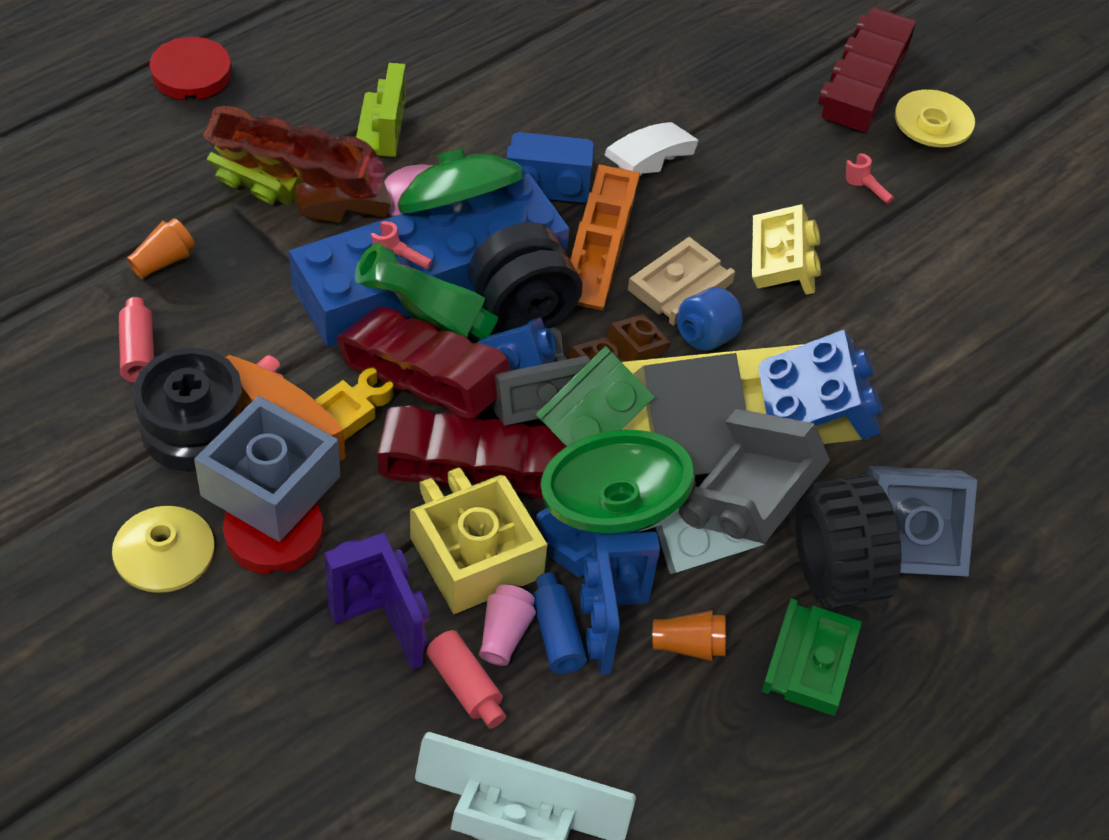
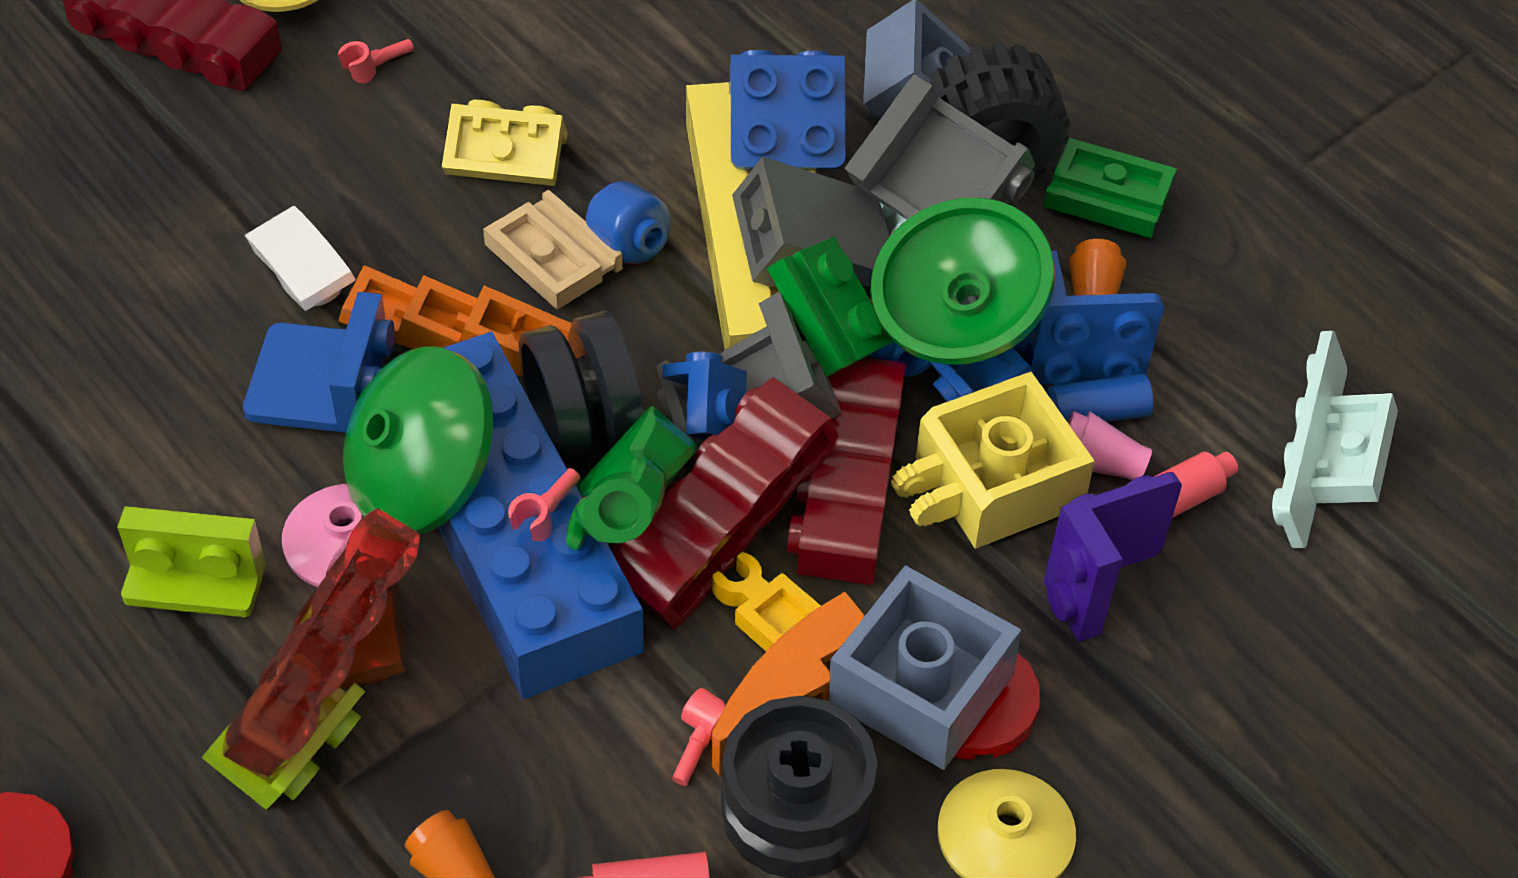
camera: 85 degrees left, 0 degrees up
reddish brown slope [567,314,671,362] -> none

